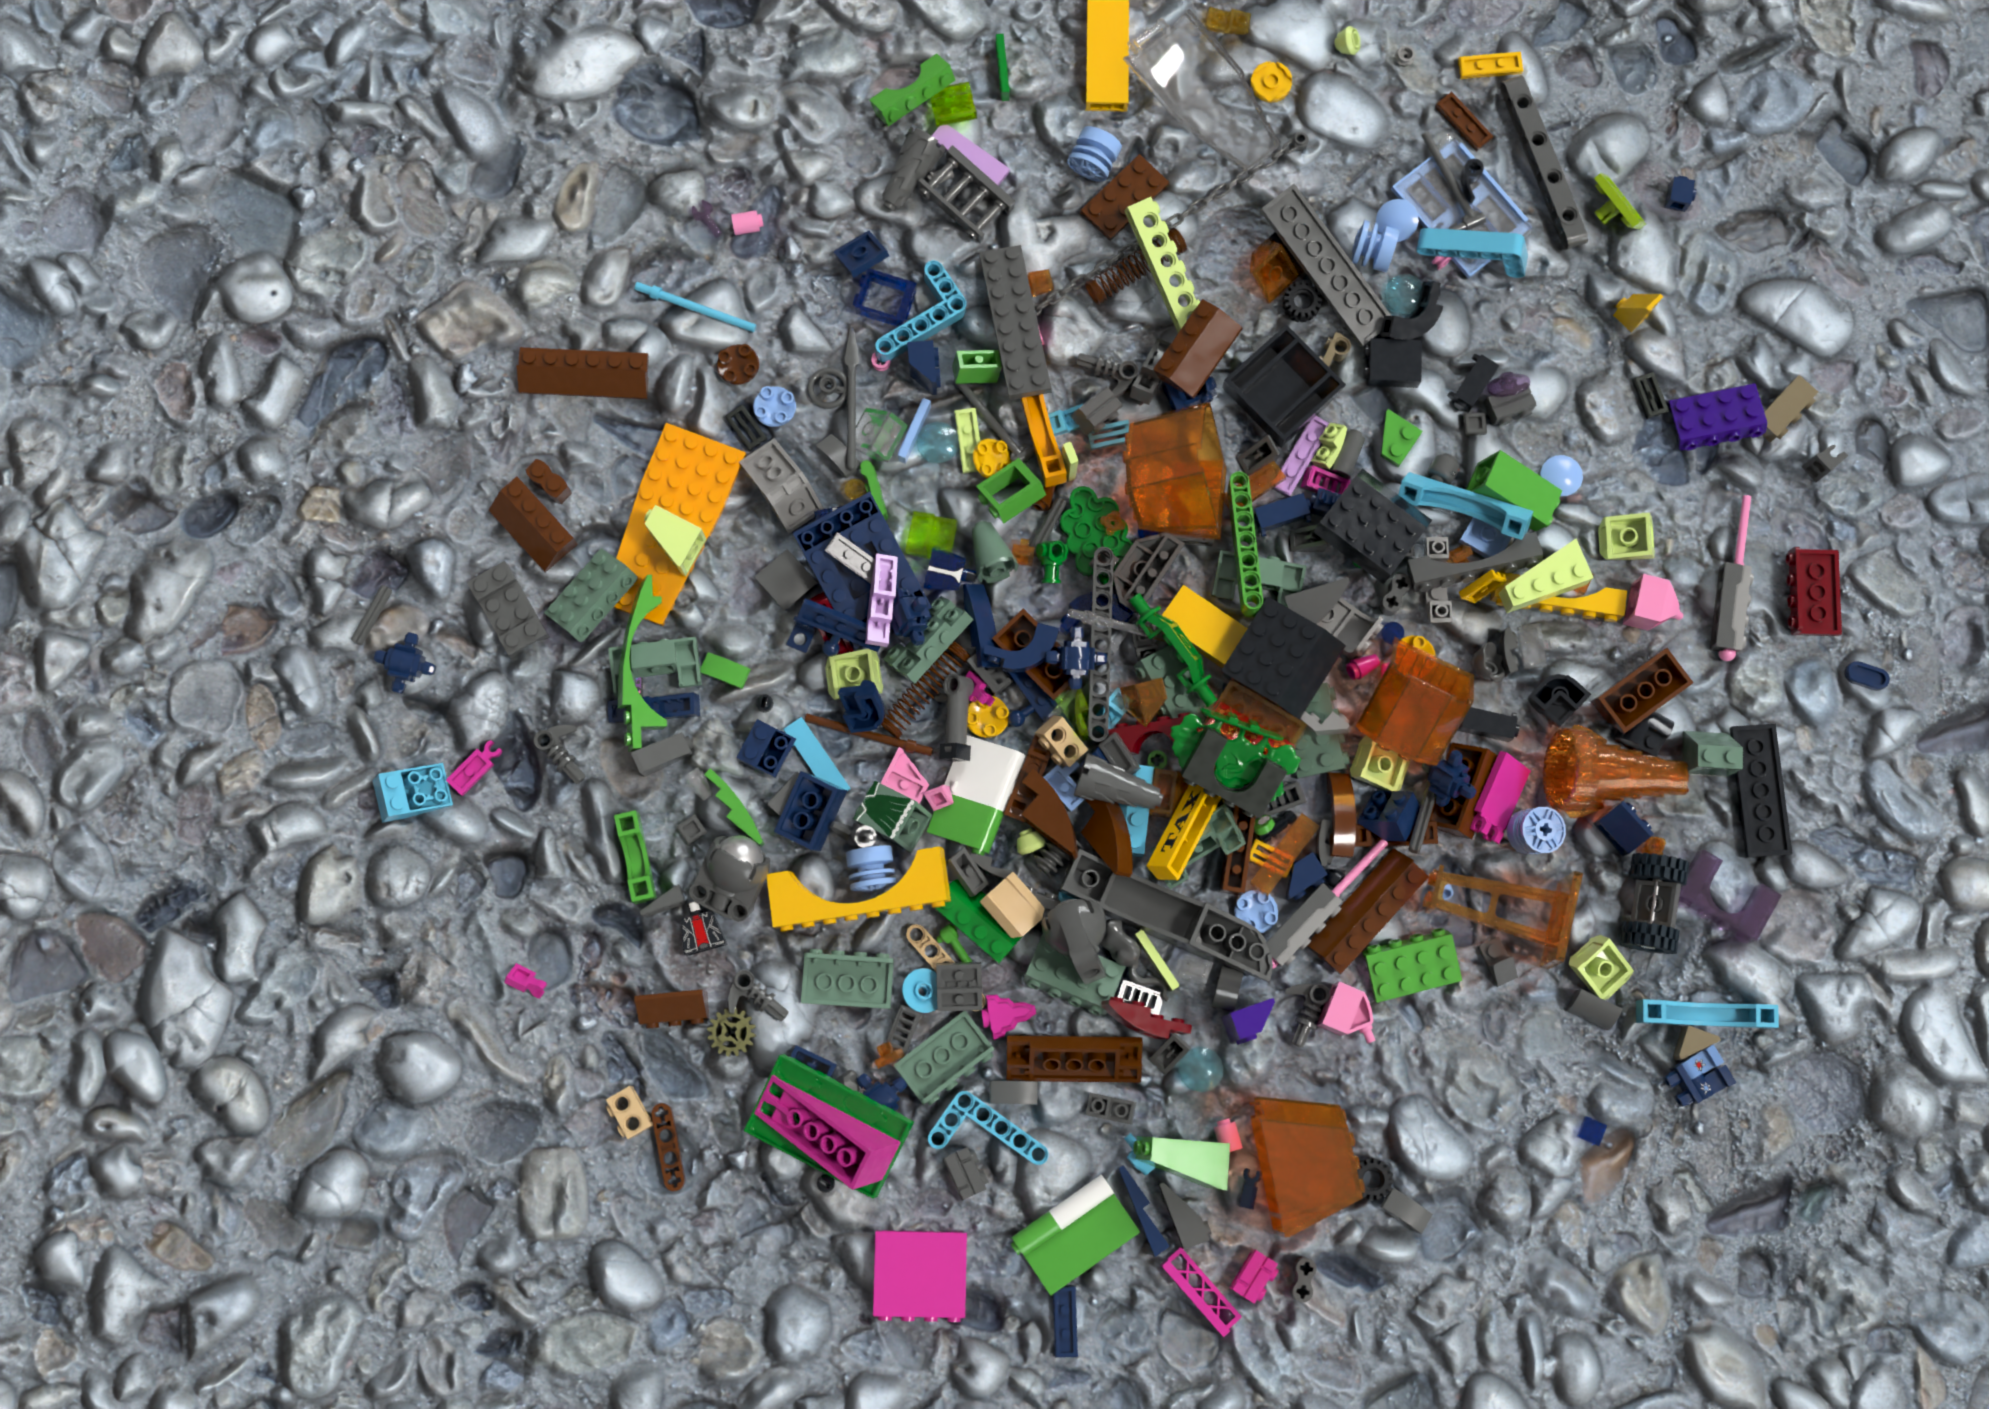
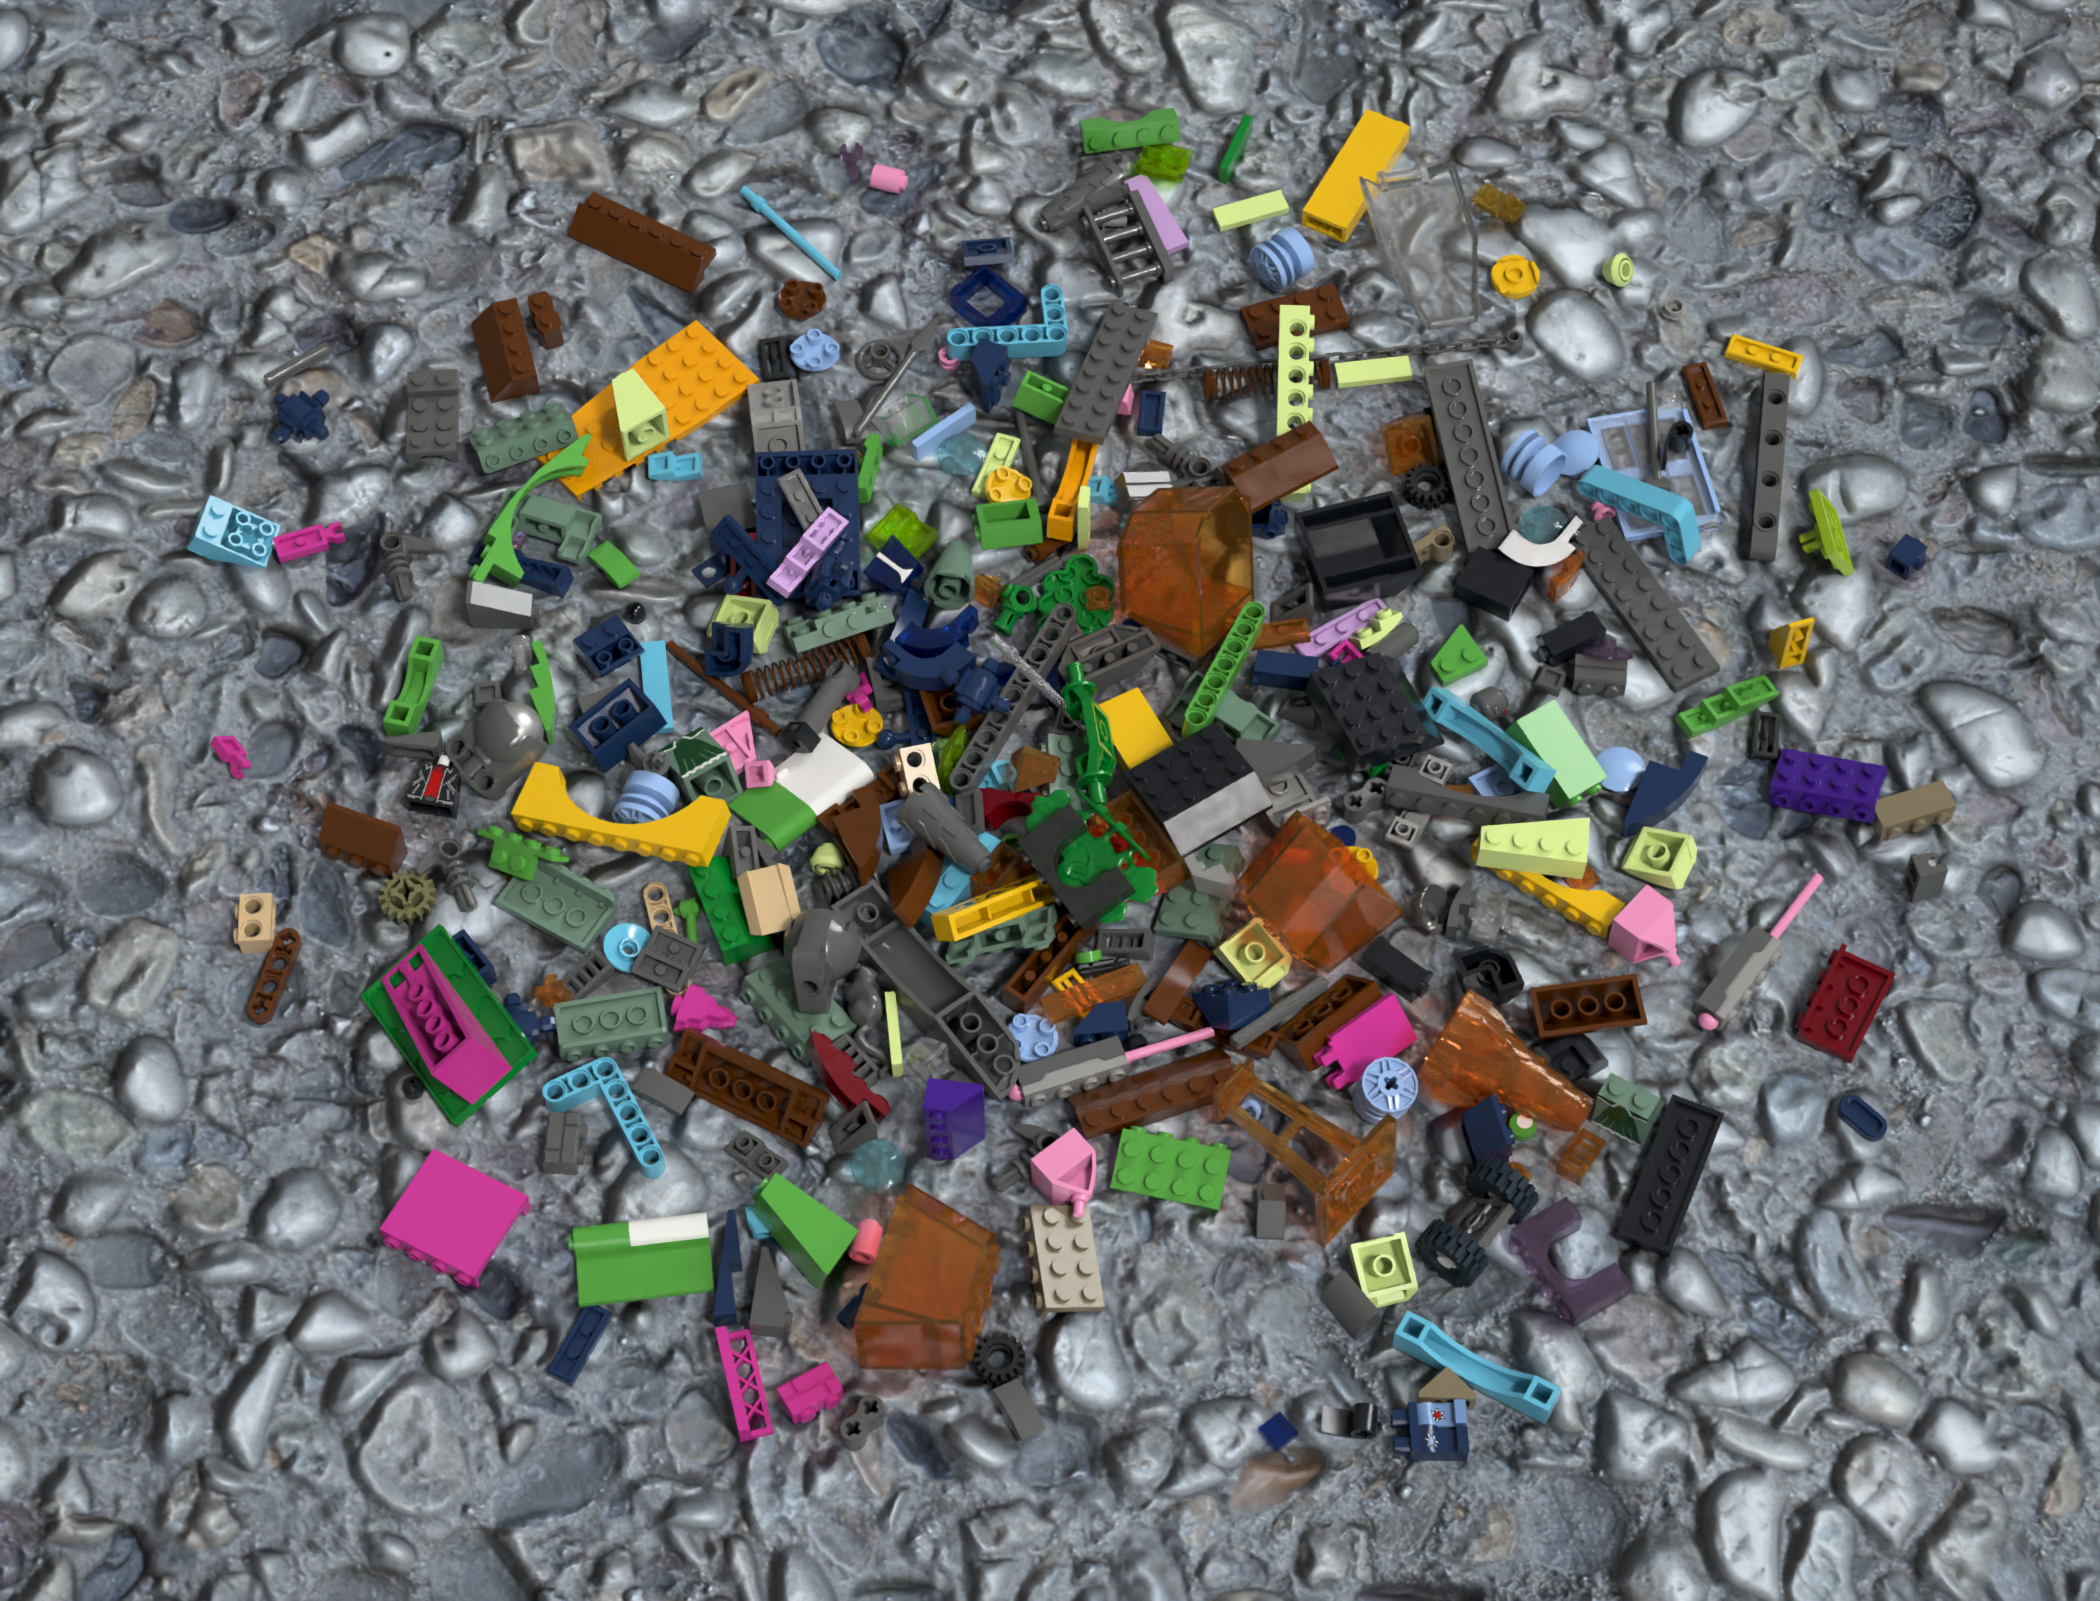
camera: 30 degrees right, 20 degrees down
dark blue piece [1422,750,1476,807] -> none
yellow tile [1459,569,1507,603] -> none
none -> bright green bracket [477,825,569,880]
none -> medium azure slope [648,451,703,481]
none -> clear blue arch [895,604,979,659]
none -> bracket [1020,1205,1105,1318]
none -> dark blue tile [1137,390,1166,437]
none -> yellowish green tile [1212,190,1289,232]
none -> black panel [1321,1403,1378,1439]
none -> yellowish green tile [1334,355,1412,388]
none -> bright green tile [1508,1112,1537,1141]
none -> clear orange slope [1547,550,1585,603]
none -> clear orange slope [1555,1128,1607,1186]
none -> dark grey plate [1568,516,1720,693]
none -> dark blue slope [1620,750,1708,838]
none -> bright green slope [1675,674,1779,739]

